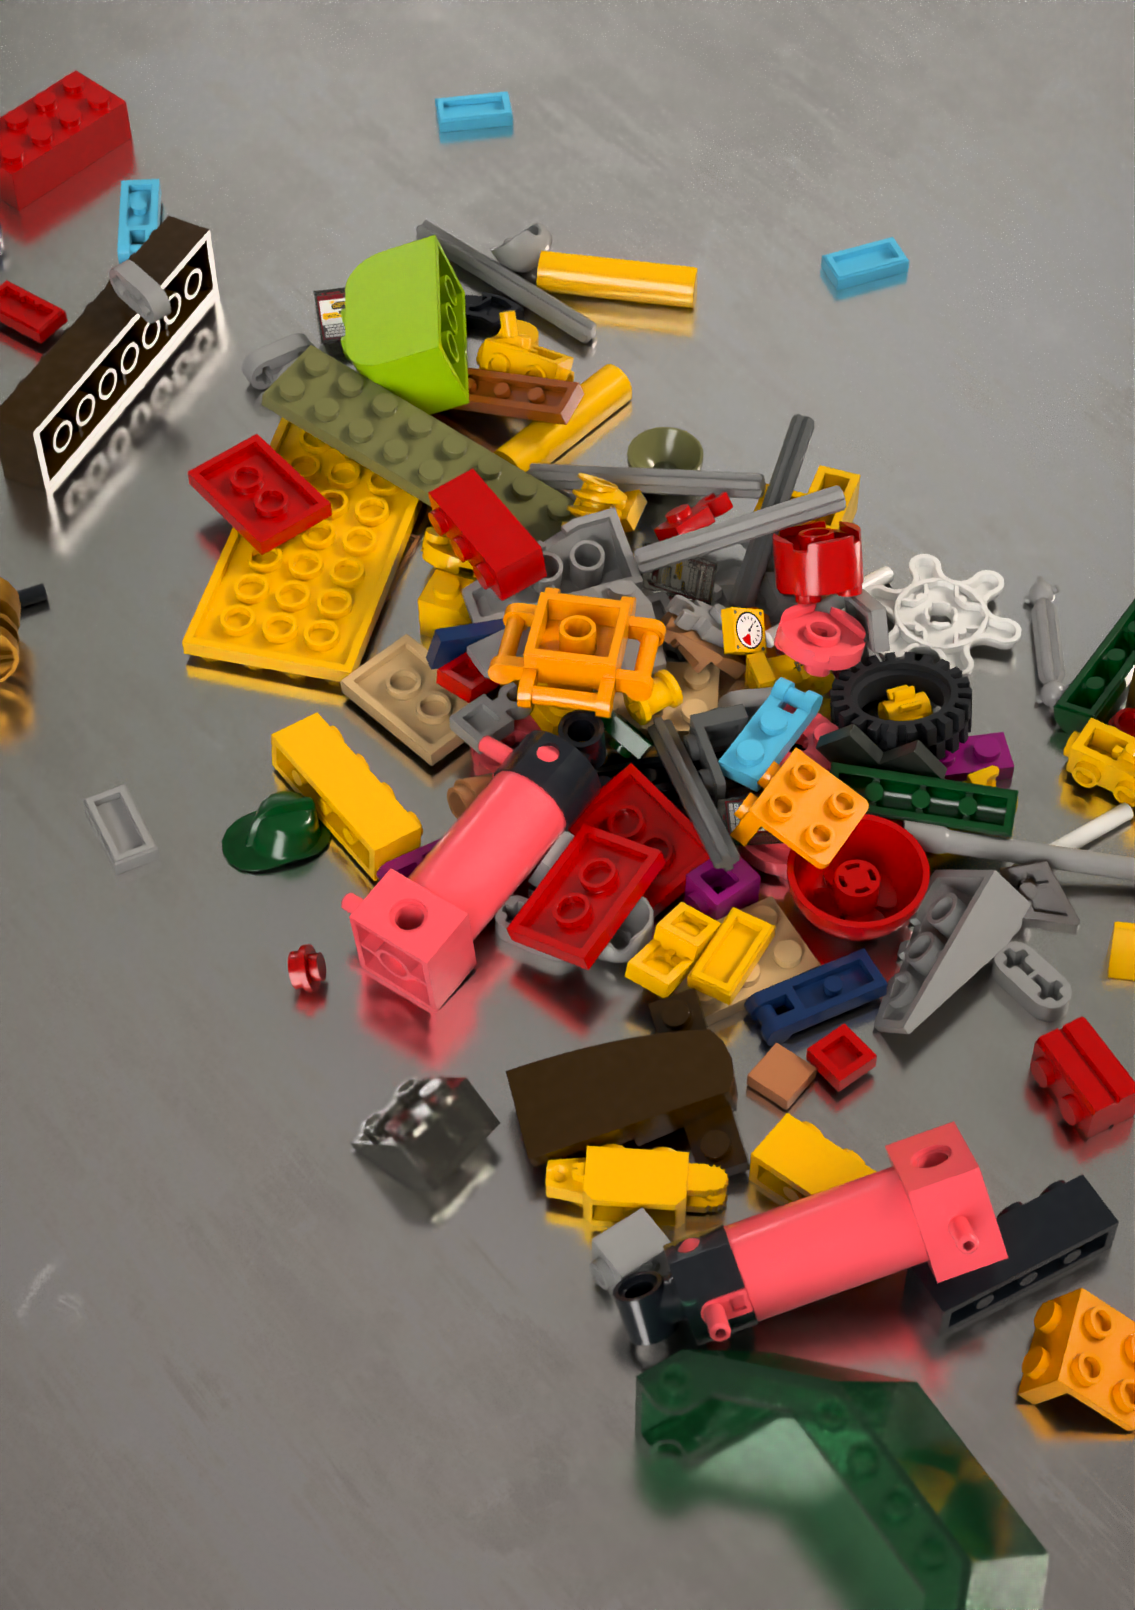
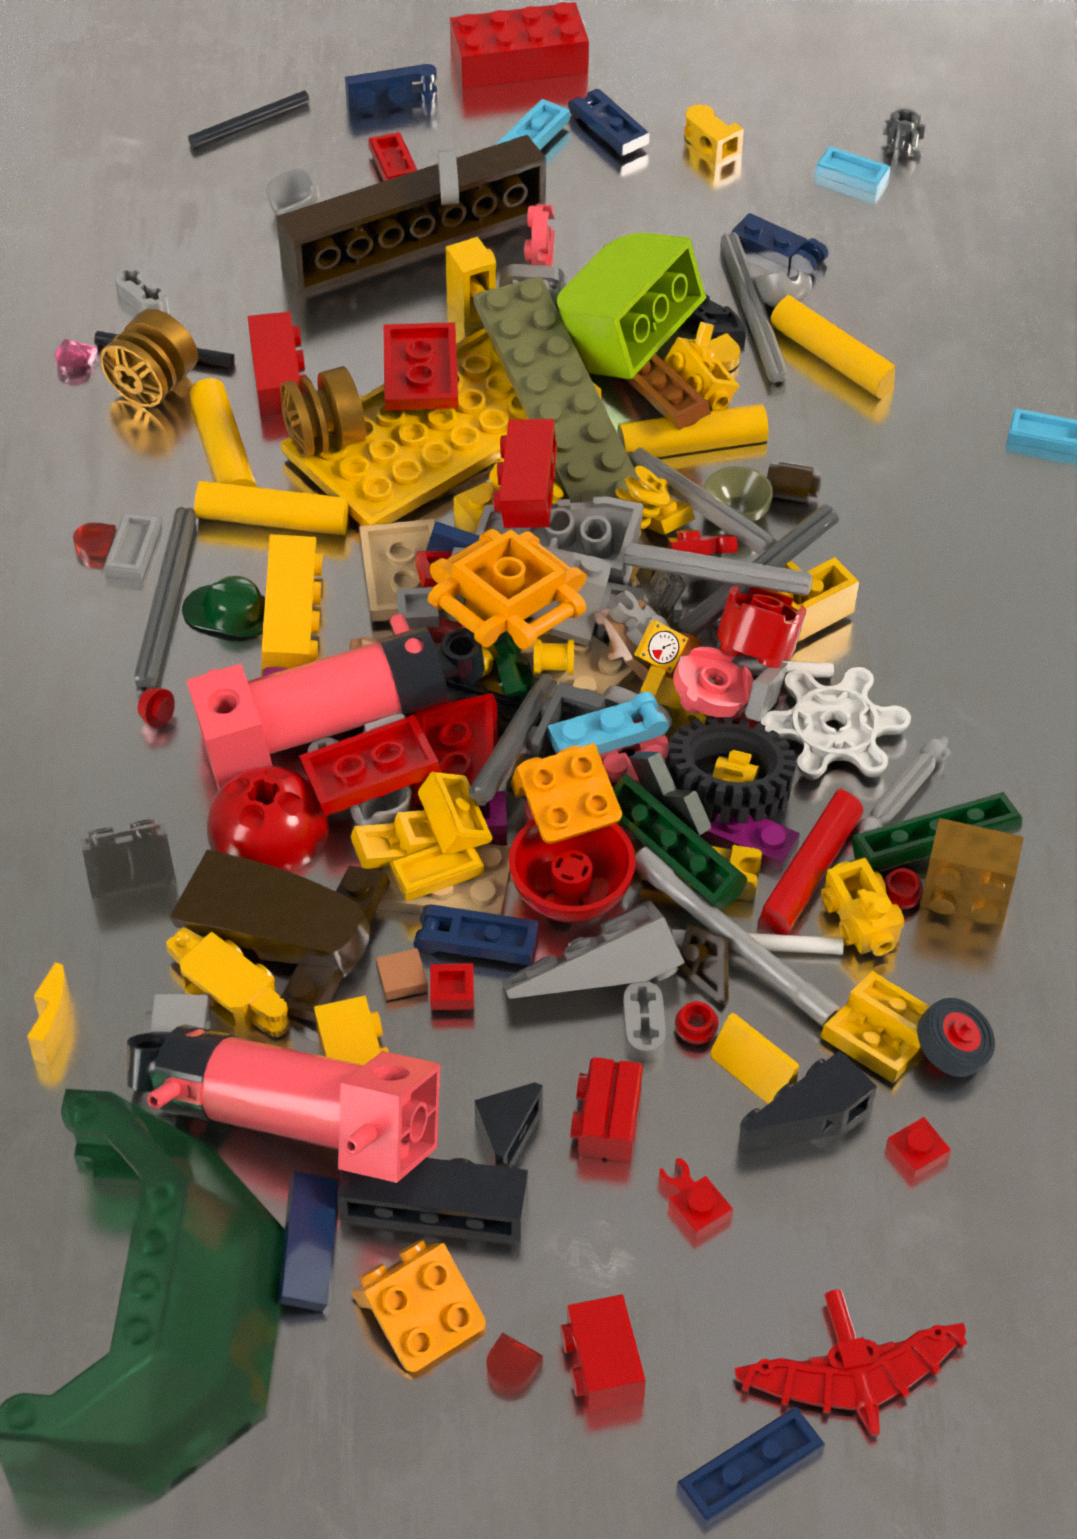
camera: 35 degrees right, 0 degrees up
none -> yellow slope [27,962,70,1065]
none -> clear red tile [73,522,117,561]
none -> dark grey axle [134,507,196,689]
none -> yellow brick [189,378,257,487]
none -> yellow brick [194,481,350,536]
none -> red piece [206,766,329,872]
none -> red brick [247,311,307,417]
none -> dark blue tile [278,1171,338,1312]
none -> pearl gold wheel [280,366,366,458]
none -> yellow slope [418,772,493,854]
none -> yellow brick [445,237,496,326]
none -> black slope [474,1082,543,1166]
none -> coral plate [524,204,555,266]
none -> dark blue plate [568,89,649,156]
none -> red plate [675,1001,719,1044]
none -> yellow leg [684,104,744,165]
none -> dark blue hinge [731,213,829,274]
none -> red brick [757,788,864,935]
none -> dark brown brick [766,461,822,504]
none -> dark grey gear [883,108,925,151]

